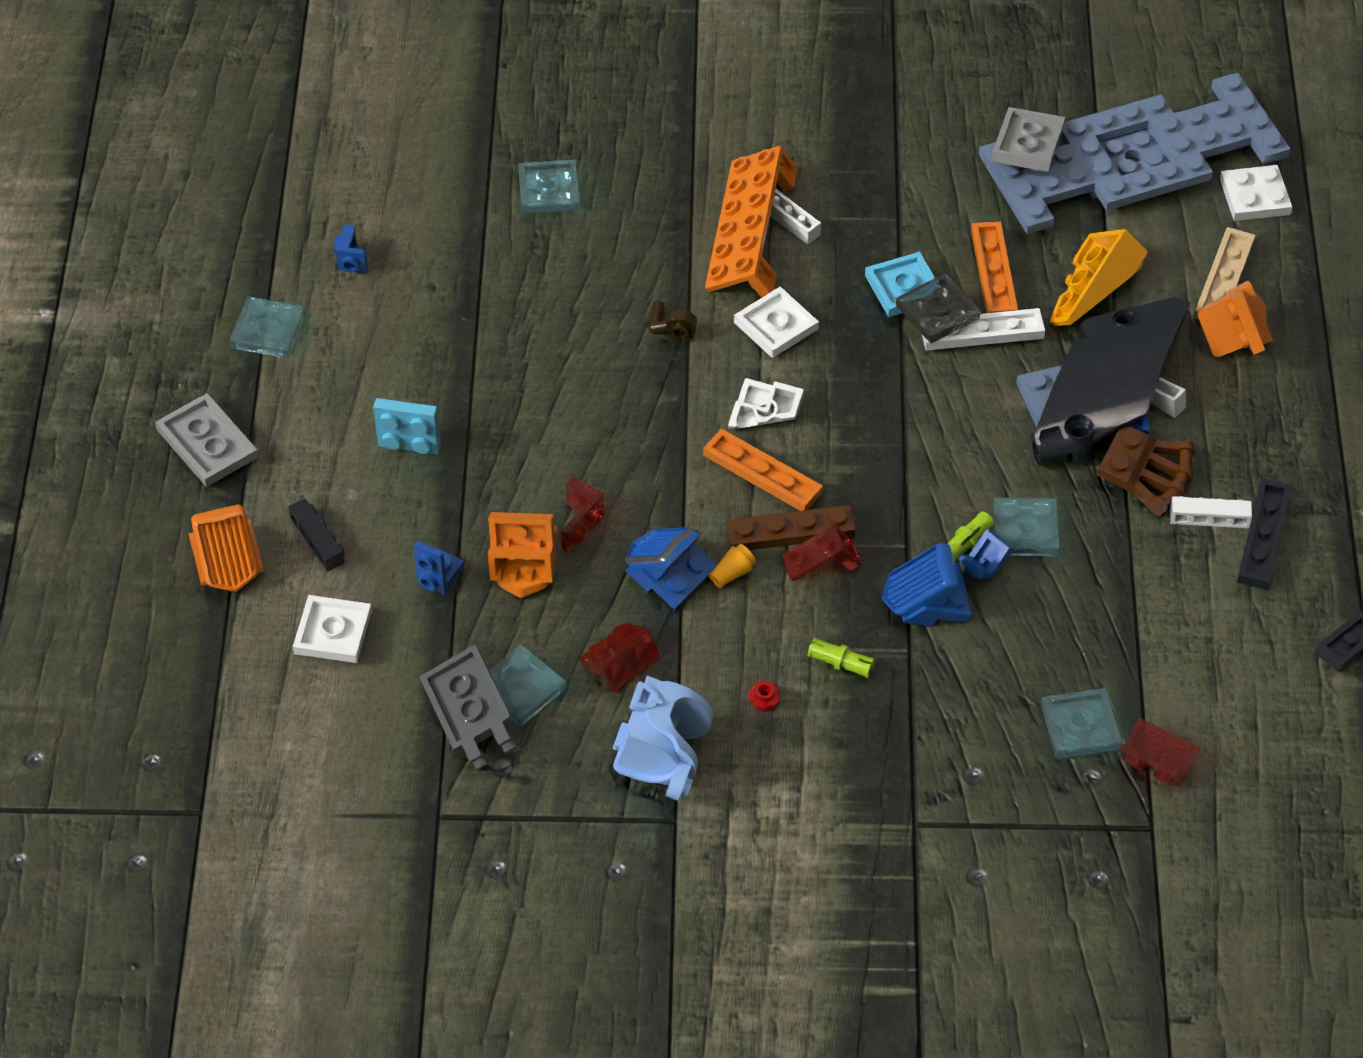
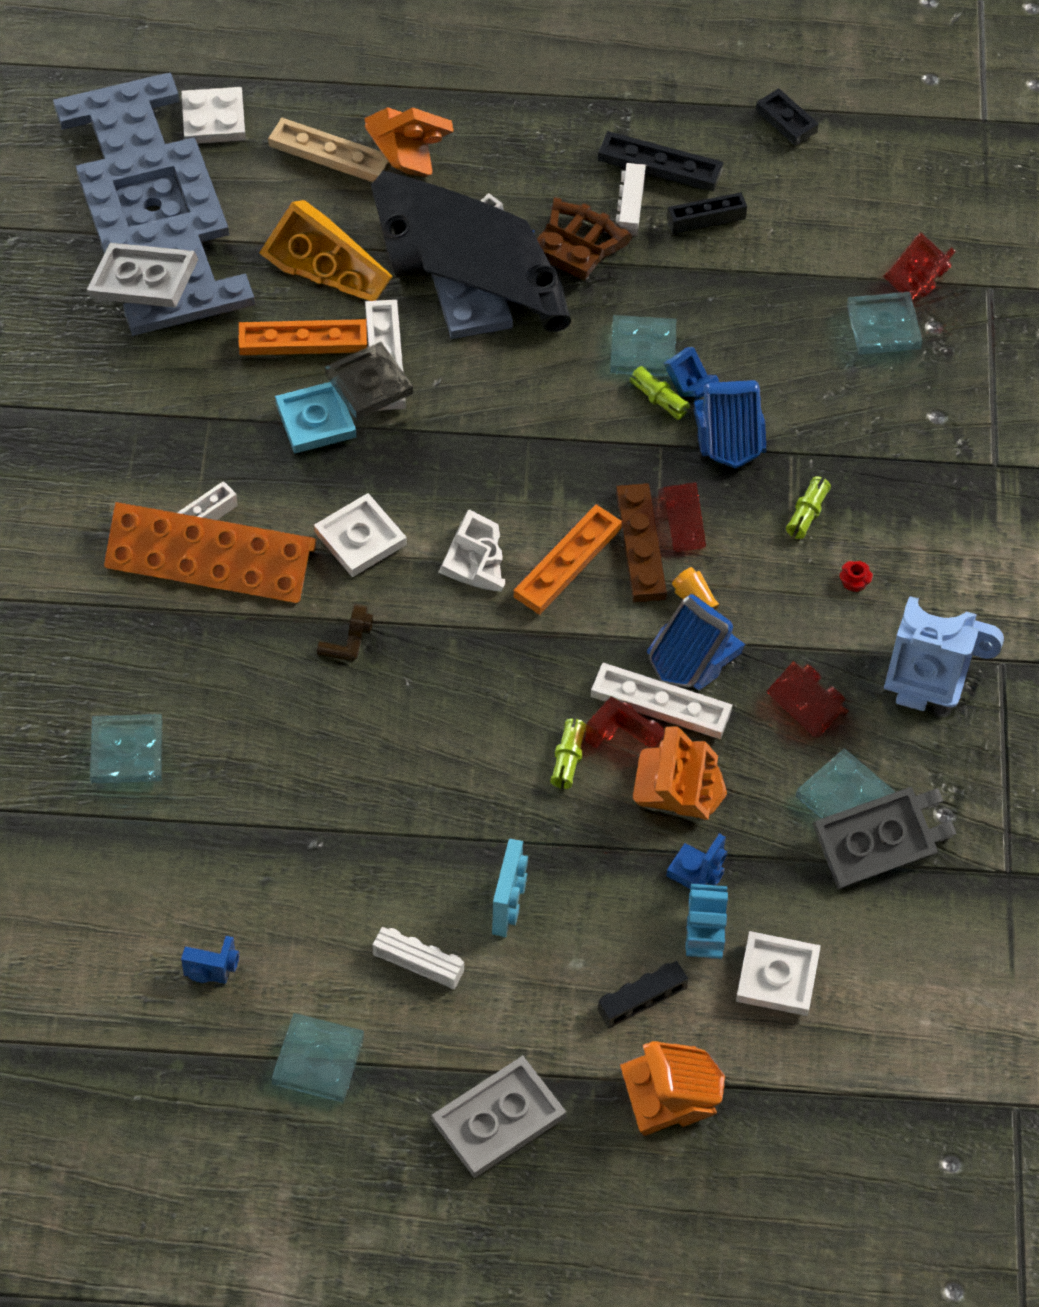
camera: 90 degrees left, 5 degrees up
none -> white piece [373,927,464,990]
none -> lime pin [550,719,587,789]
none -> white plate [591,663,732,739]
none -> black piece [667,192,747,234]
none -> dark azure gear [685,884,728,959]

